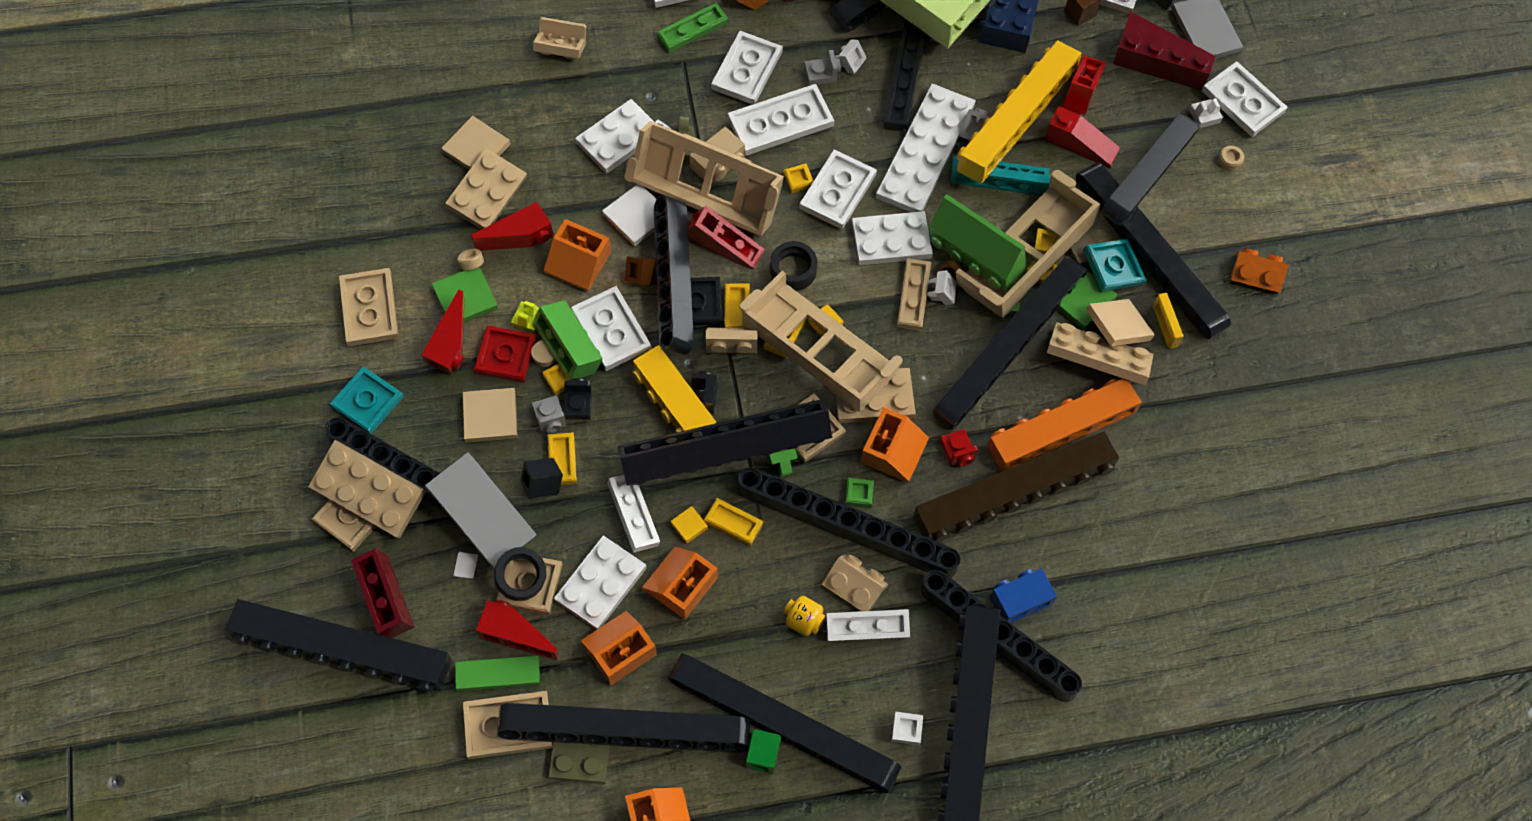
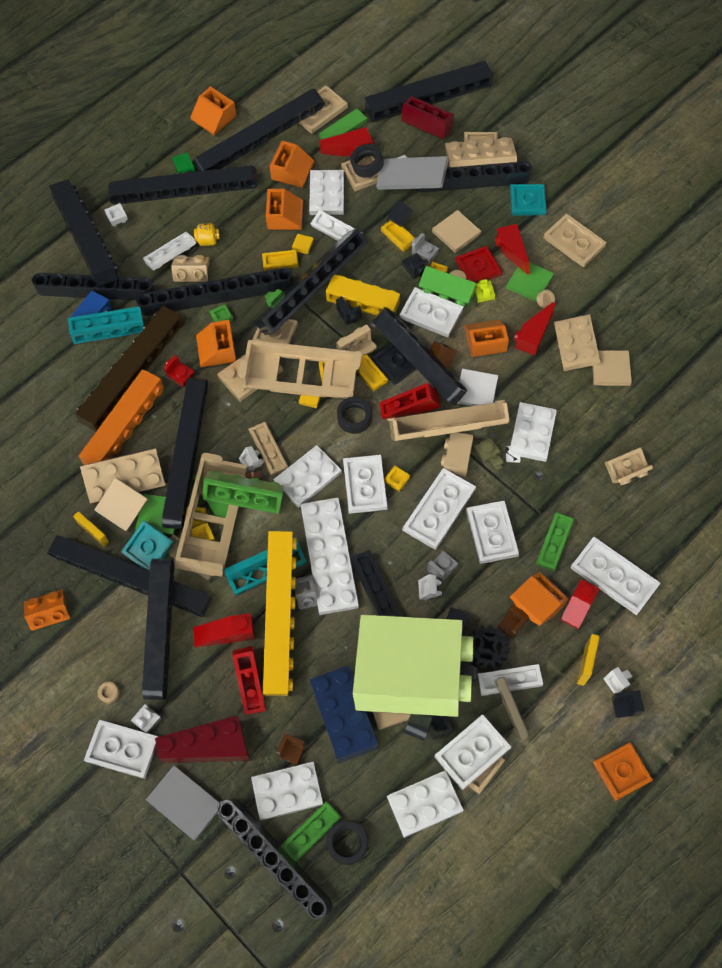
camera: 150 degrees right, 0 degrees up
none -> teal fence [68,306,144,344]

